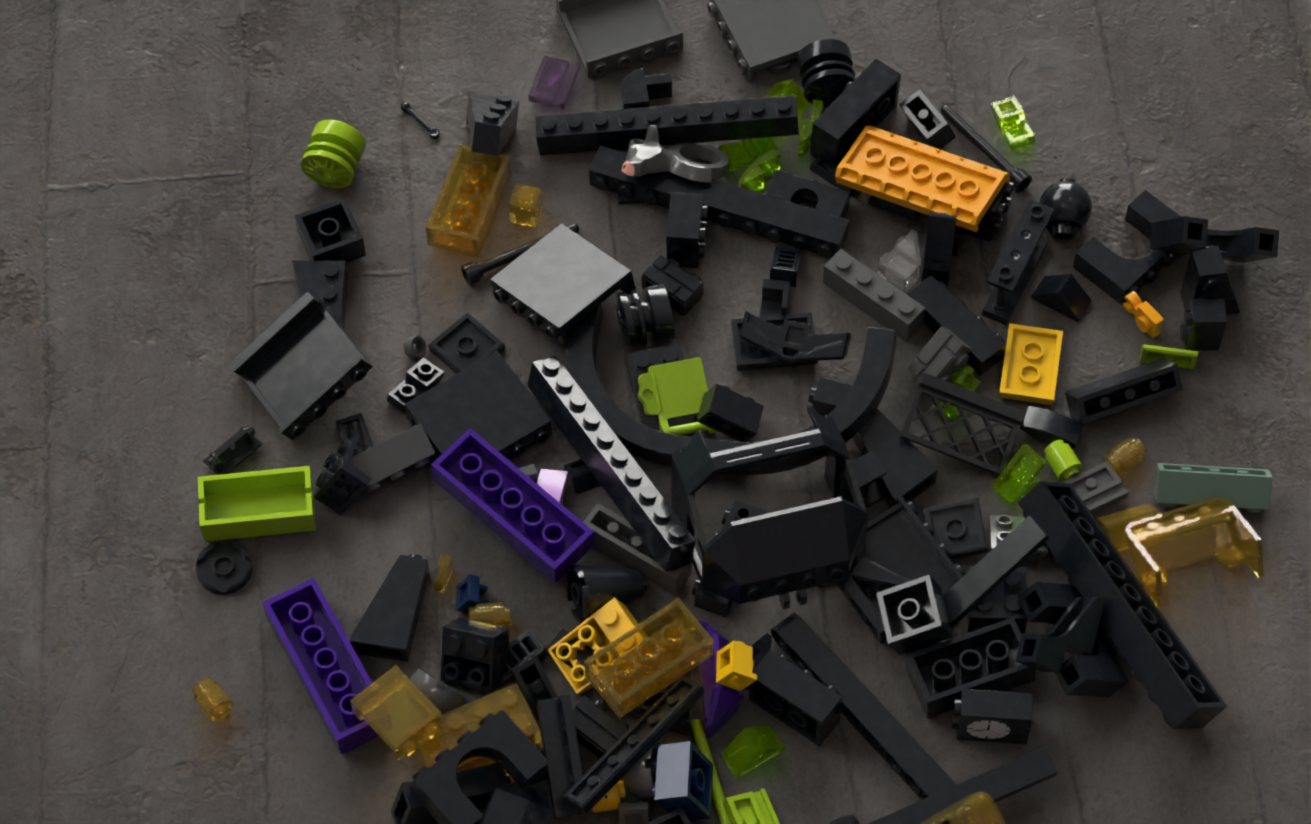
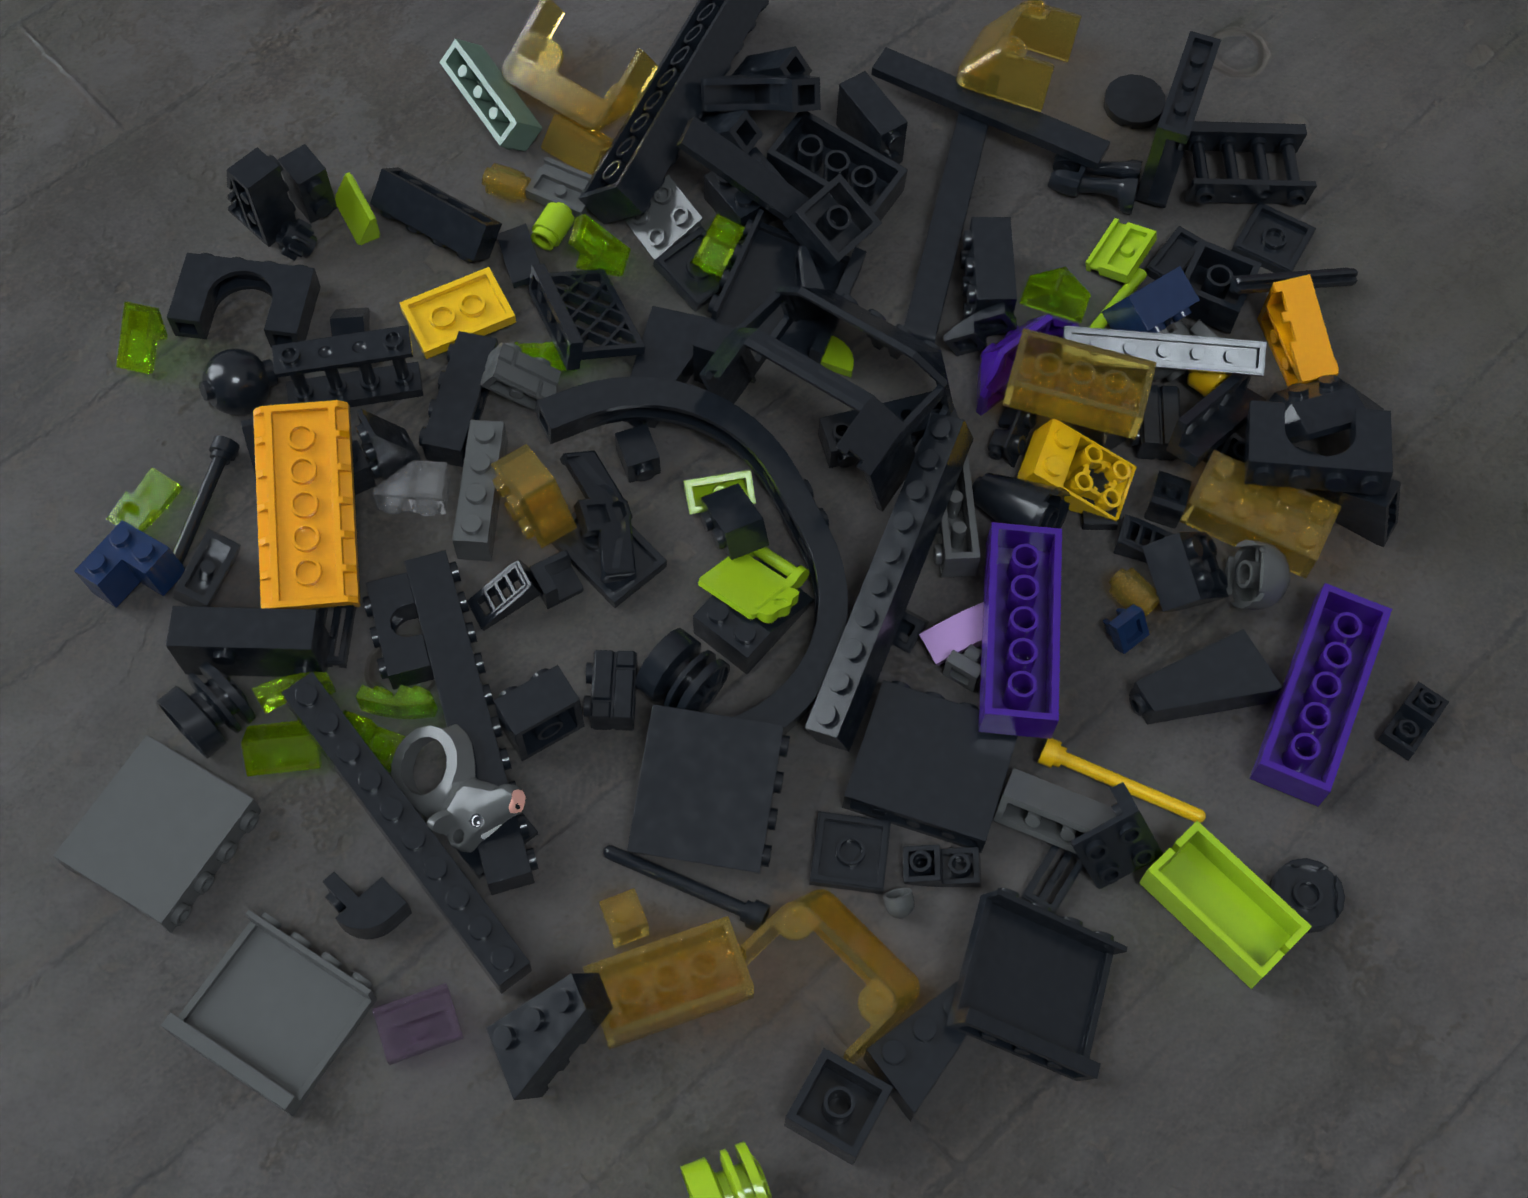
camera: 130 degrees left, 5 degrees up
clear yellow brick [192,678,233,721] -> none
black hinge [203,425,263,475] -> none
clear yellow panel [350,665,443,760] -> none
black hinge [401,102,440,139] -> none
clear yellow tile [434,554,454,593] -> none
yellow brick [716,640,757,691] -> none
light orange plate [1123,291,1164,339] -> none
black arch [1150,216,1279,263] -> none
none -> dark blue brick [74,520,185,608]
none -> clear neon green slope [116,301,168,374]
none -> black gear [276,218,317,261]
none -> clear yellow brick [491,444,577,549]
none -> lime slope [683,469,756,514]
none -> clear neon green slope [692,214,745,277]
none -> clear yellow windscreen [740,889,920,1064]
none -> yellow piece [1037,738,1206,823]
none -> black slope [1378,681,1449,761]

